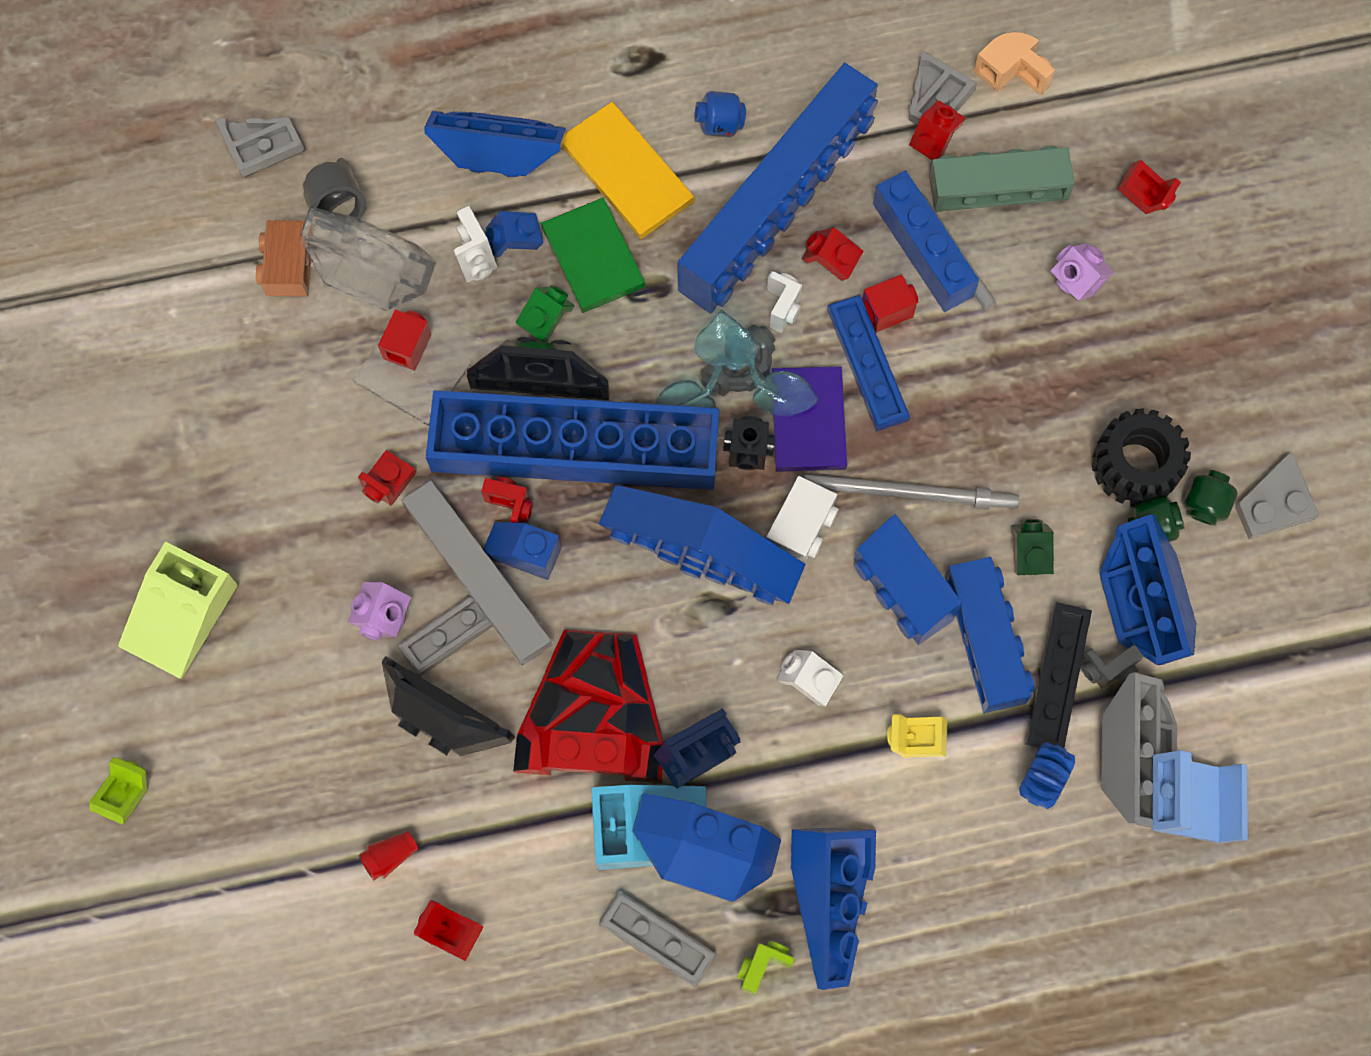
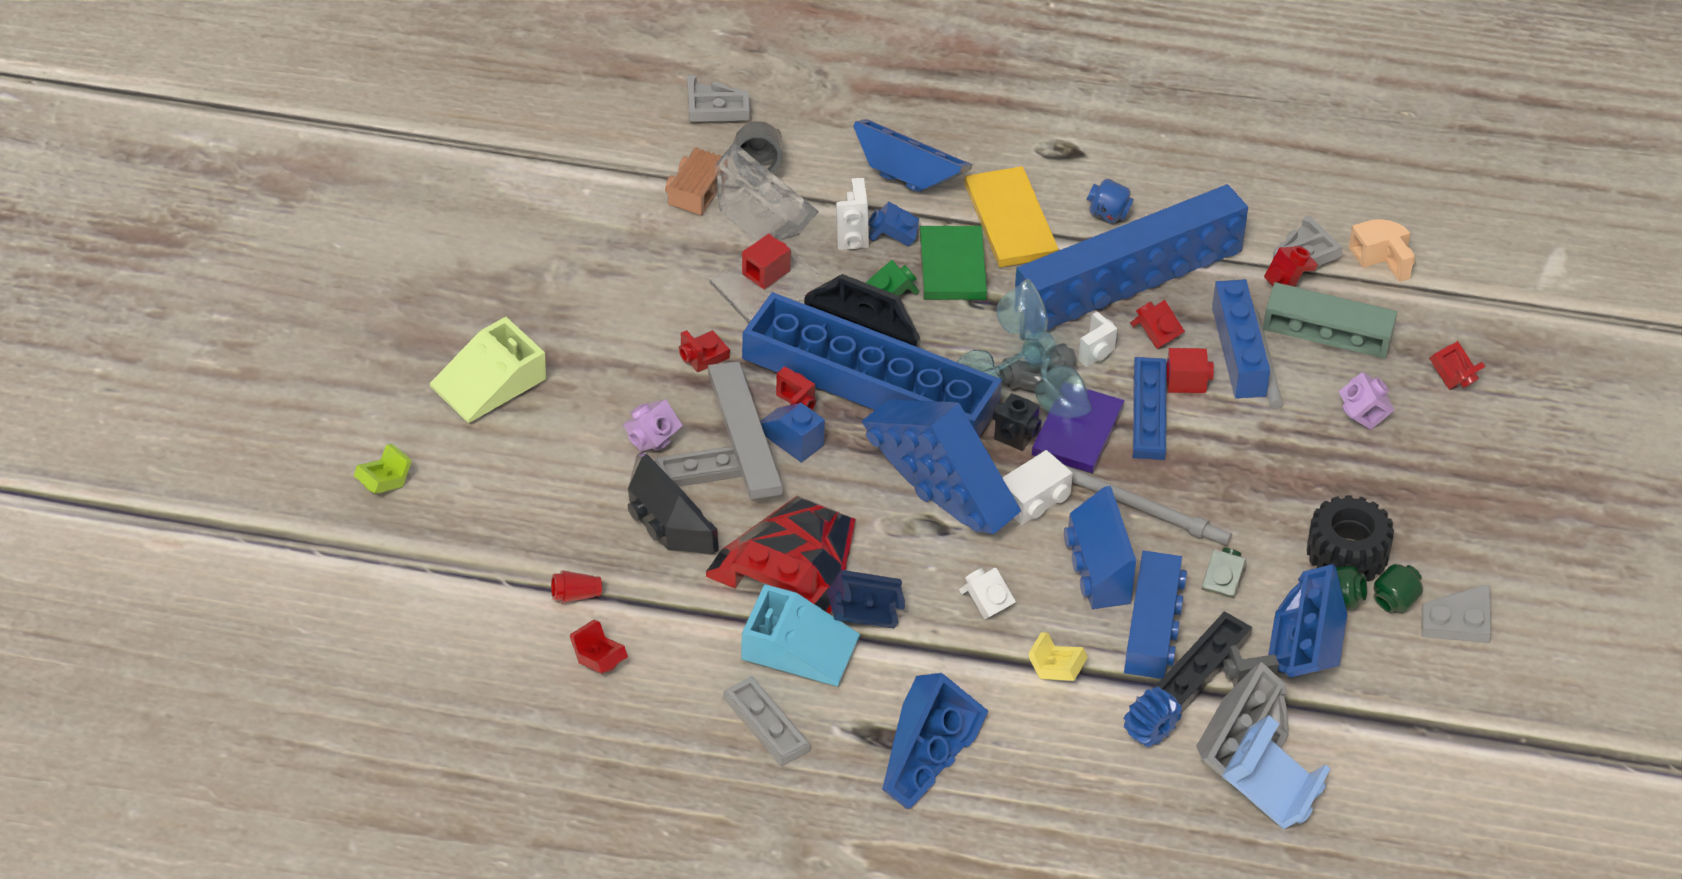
camera: 20 degrees right, 25 degrees down
blue wedge [632,793,781,902] -> none
lime bracket [737,941,795,996] -> none

